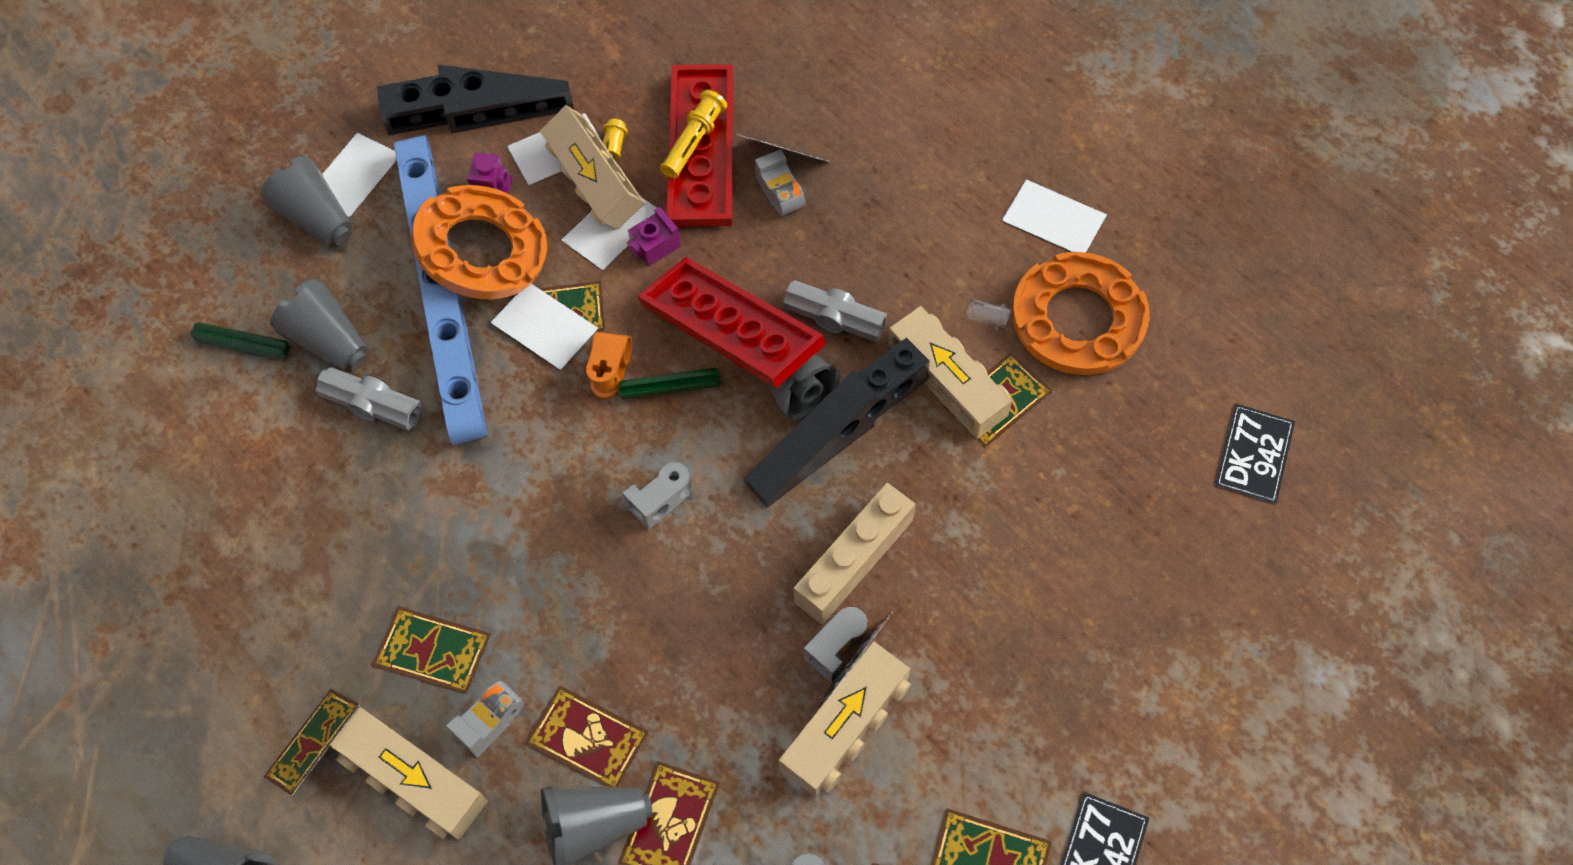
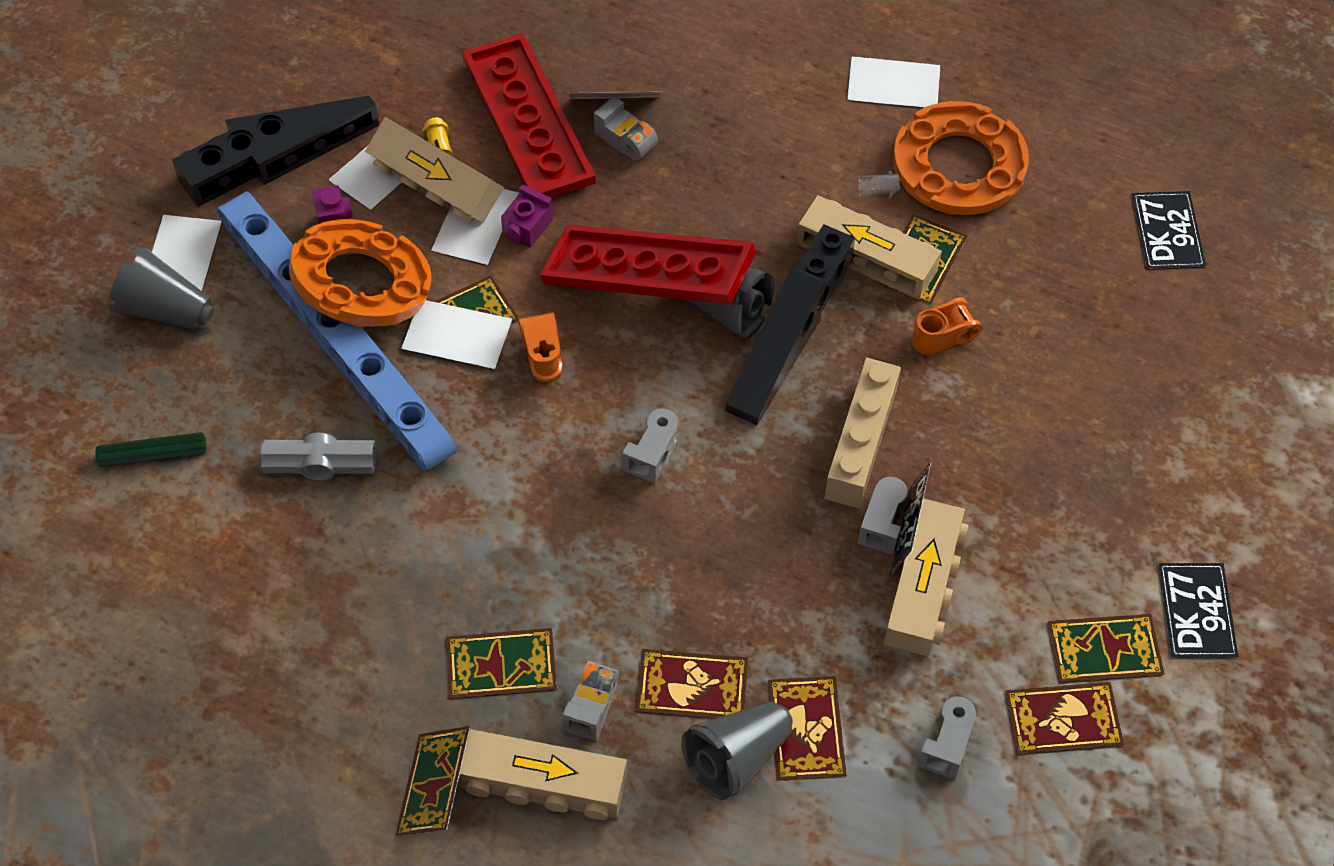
camera: 25 degrees left, 5 degrees down
dark grey cone [270,279,367,371] -> none
dark green axle [618,368,720,400] -> none
yellow pin [660,90,727,179] -> none
light grey piece [783,280,887,342] -> none
none -> orange piece [911,297,983,355]

